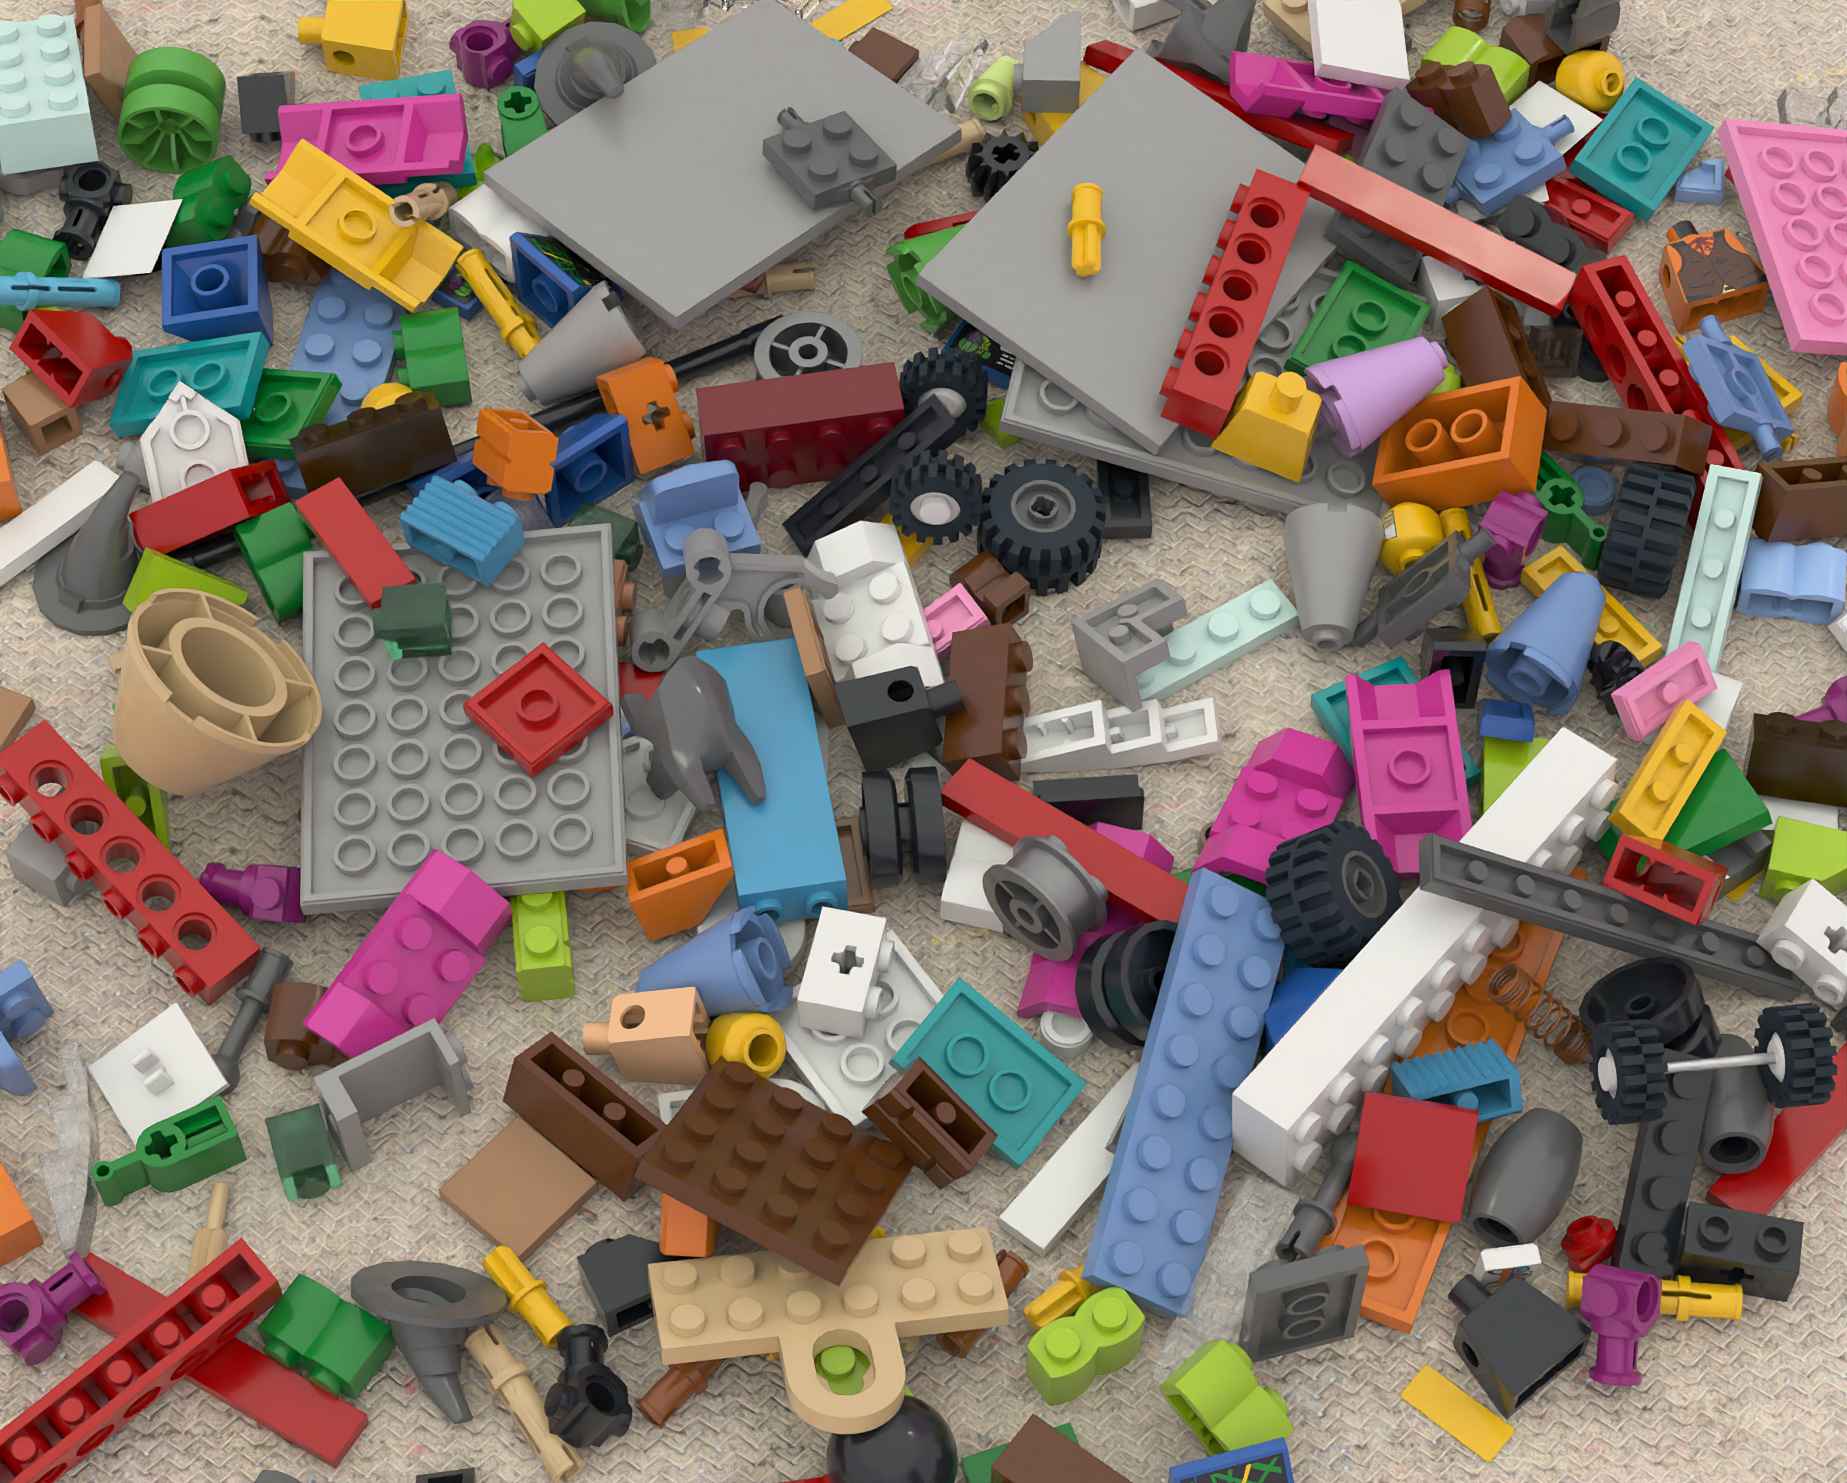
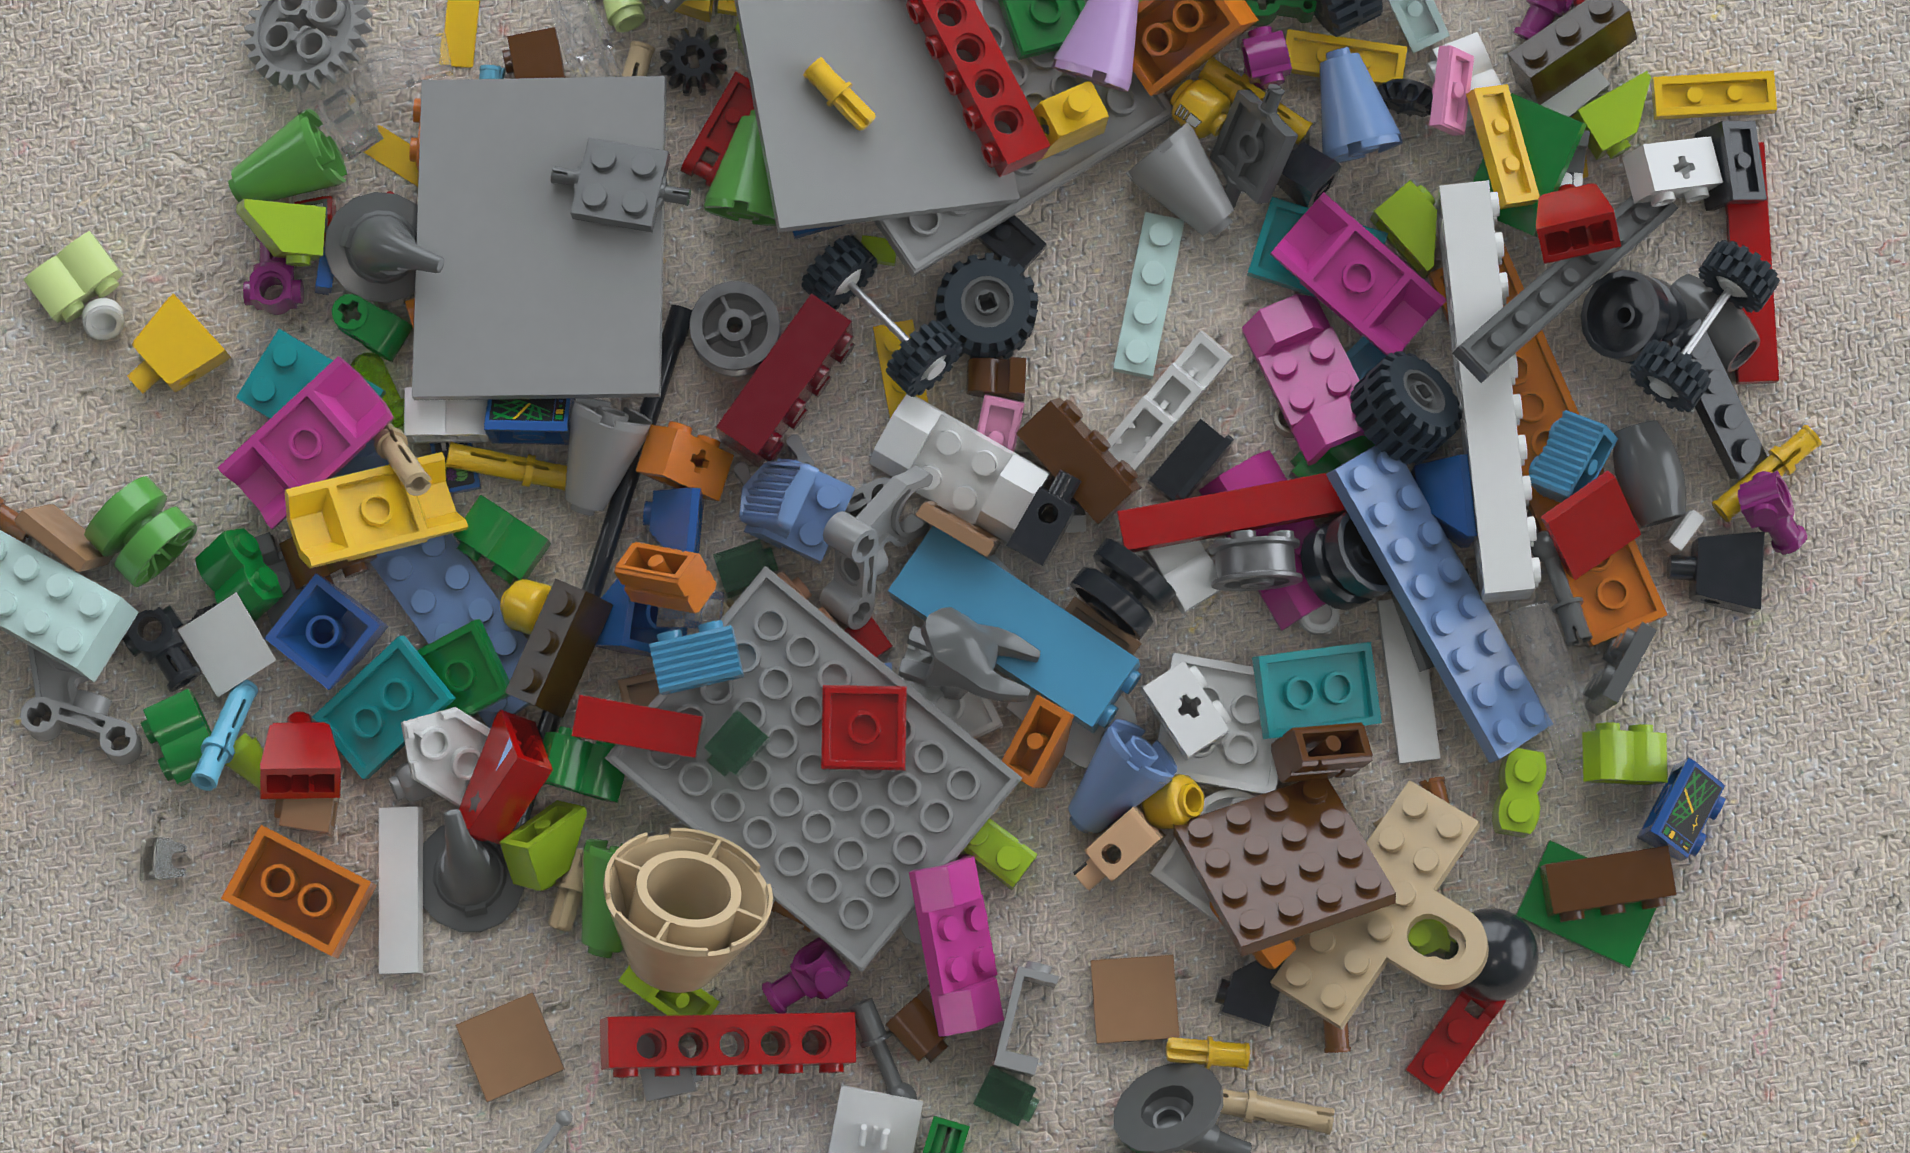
camera: 50 degrees left, 25 degrees up
black slope [237,71,295,142] -> none
reddish brown brick [503,1031,667,1202] -> none
black connector [544,1324,632,1448] -> none
black plate [782,394,966,558] -> none
yellow axle [1023,1262,1104,1333] -> none
light grey panel [1071,578,1188,712] -> none
yellow sticker [1401,1365,1515,1462] -> none
blue tile [1477,698,1535,742] -> none
dark orange piece [1486,963,1591,1065] -> none
red plate [1561,1215,1617,1274] -> none
black brick [1673,1201,1804,1302] -> none

